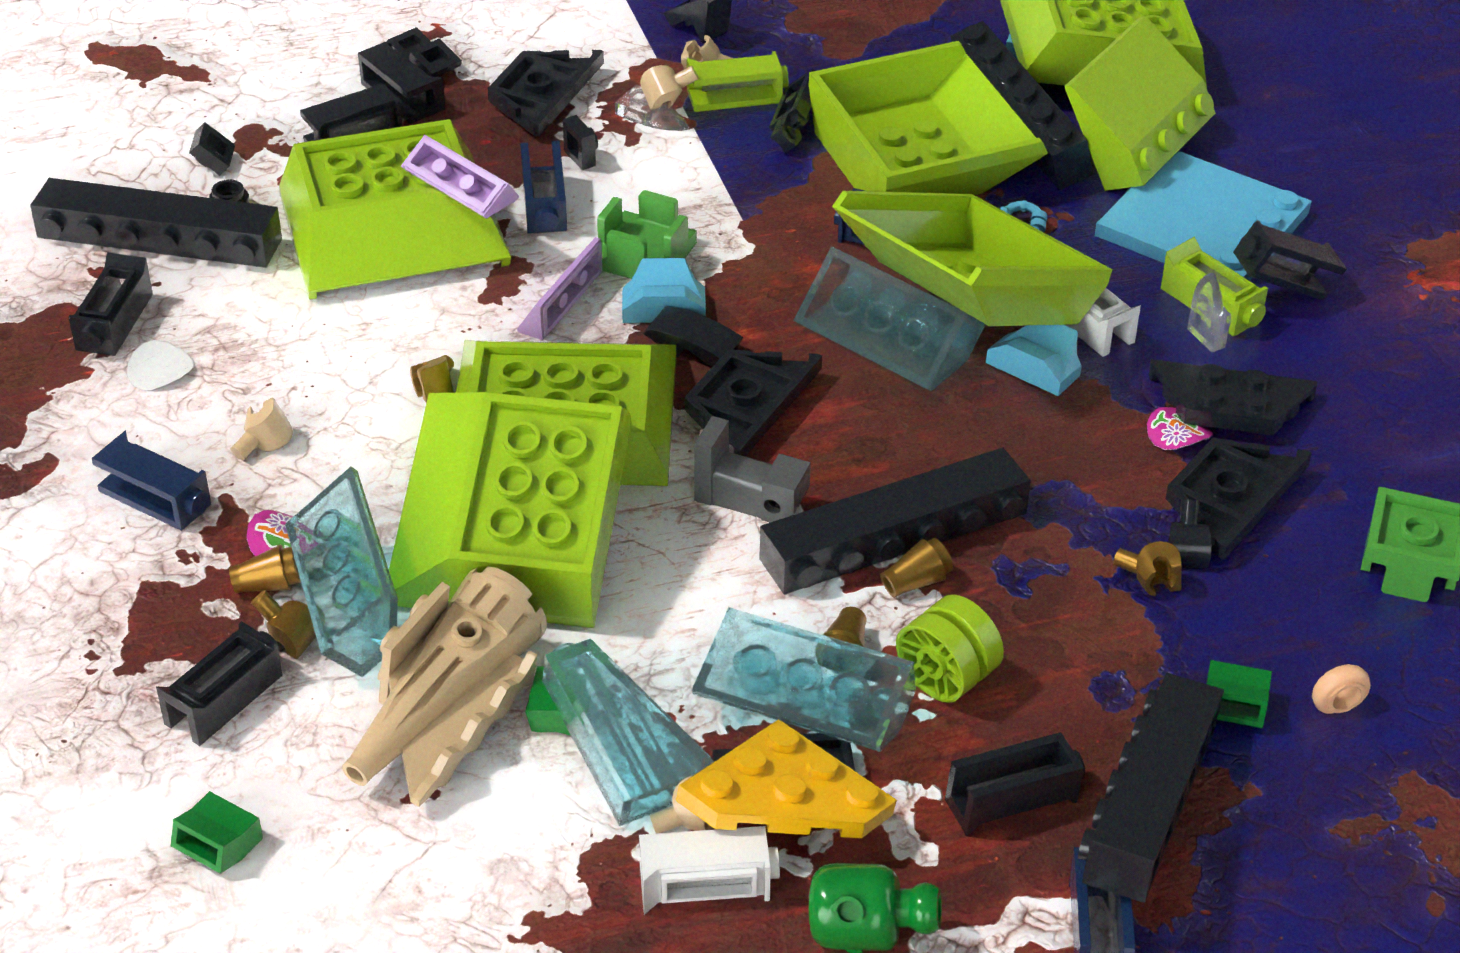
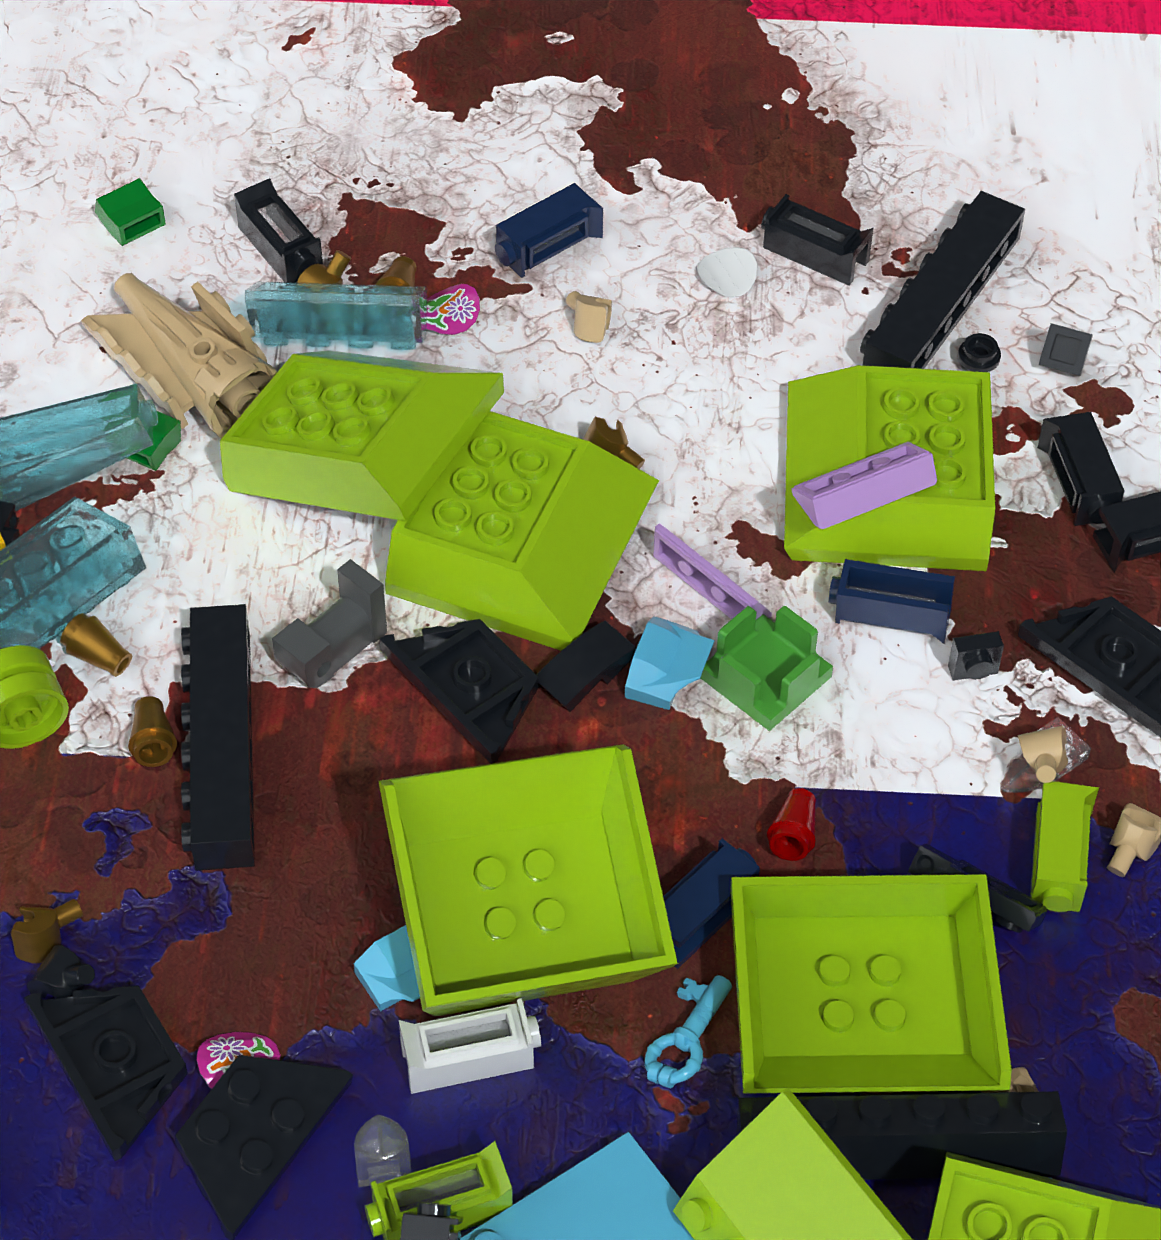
camera: 110 degrees right, 10 degrees up
none -> red cone [767,788,816,861]

